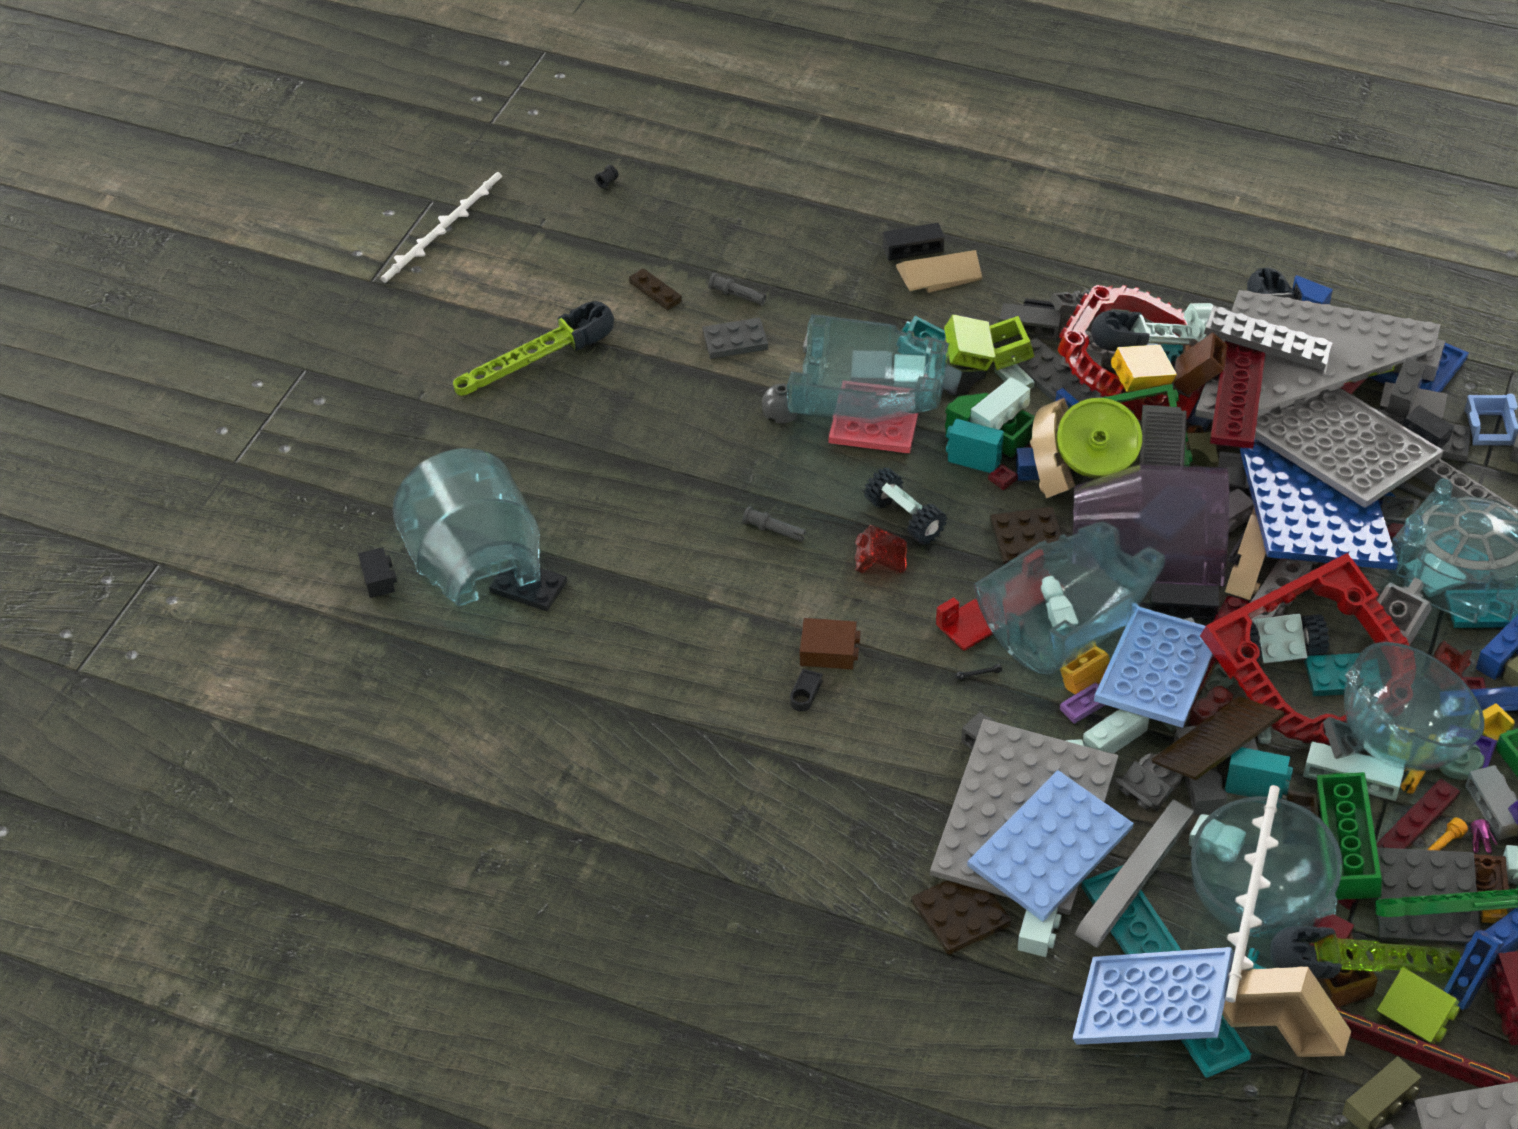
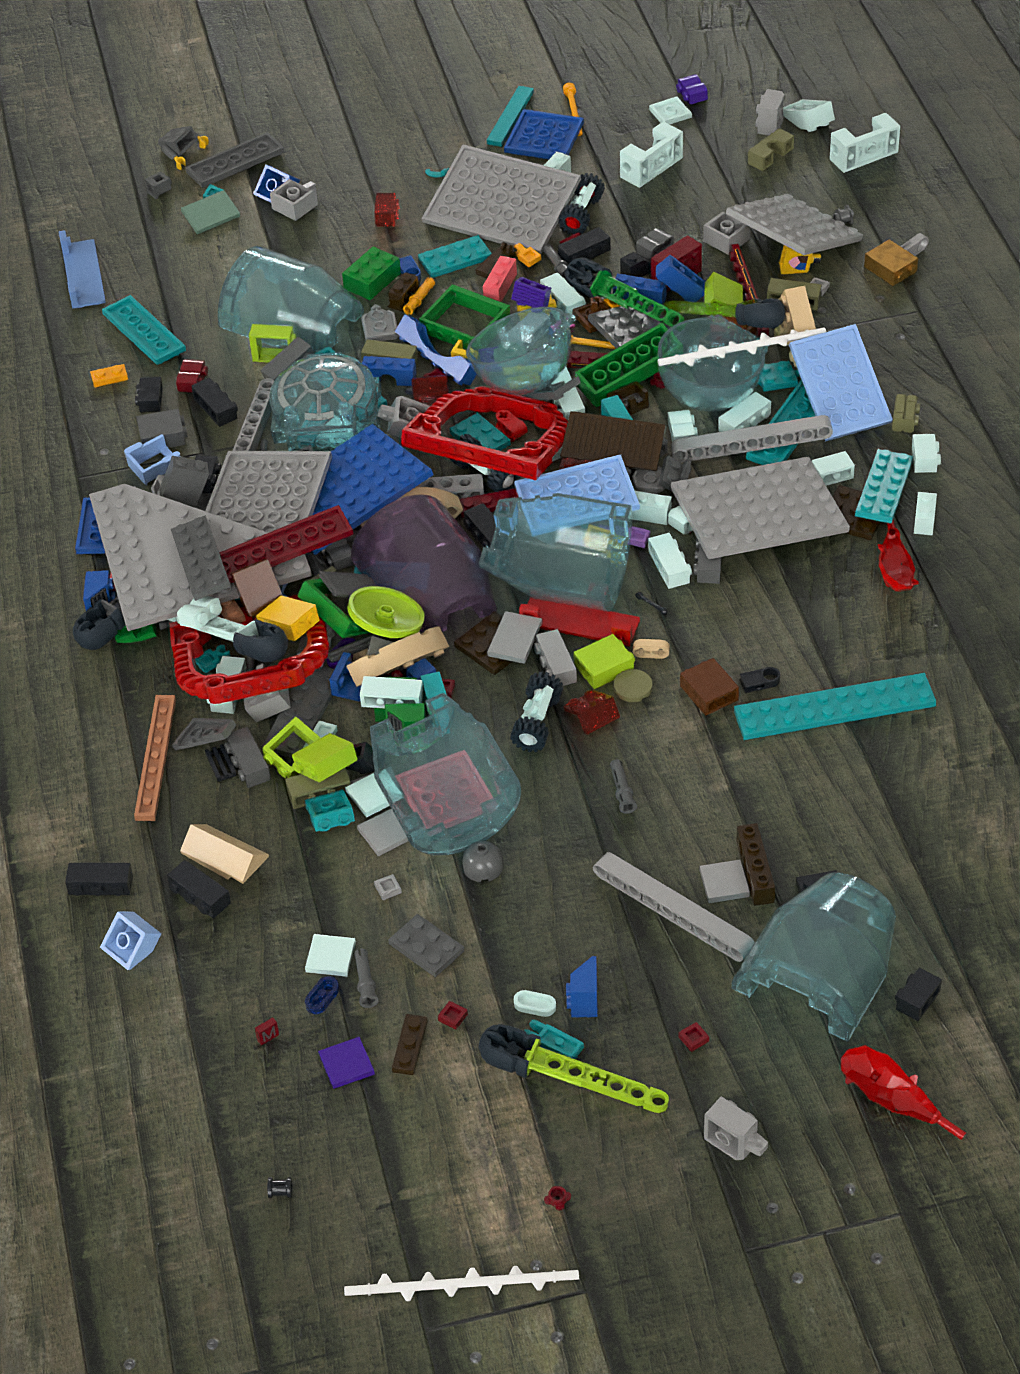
camera: 125 degrees left, 0 degrees up
light blue plate [967,770,1134,922] -> none
light aqua piece [1041,576,1078,636] -> none
none -> black brick [65,863,133,896]
none -> light blue slope [100,911,161,970]
none -> nougat plate [134,695,176,821]
none -> dark red tile [255,1018,279,1045]
none -> light aqua tile [305,934,356,977]
none -> clear blue plate [305,976,339,1014]
none -> dark purple tile [318,1037,375,1089]
none -> dark red plate [438,1001,468,1030]
none -> light grey tile [487,611,542,664]
none -> red piece [496,410,528,442]
none -> light aqua tile [514,990,556,1017]
none -> teal hinge [524,1020,584,1059]
none -> light grey brick [534,629,577,686]
none -> dark red plate [544,1186,571,1211]
none -> blue slope [566,956,597,1017]
none -> lime brick [574,634,635,689]
none -> light grey beam [593,852,755,962]
none -> olive tile [614,669,652,702]
none -> tan beam [633,639,670,659]
none -> light aqua brick [648,533,692,589]
none -> dark red plate [679,1022,709,1052]
none -> light grey tile [700,860,750,903]
none -> light grey hinge [704,1096,768,1160]
none -> light aqua brick [718,392,771,432]
none -> teal plate [734,673,936,740]
none -> dark brown brick [736,823,775,906]
none -> red piece [841,1045,966,1140]
none -> teal plate [855,449,914,524]
none -> red piece [877,519,919,592]
none -> olive brick [892,394,921,433]
none -> light aqua brick [912,434,941,473]
none -> light aqua brick [914,492,937,535]

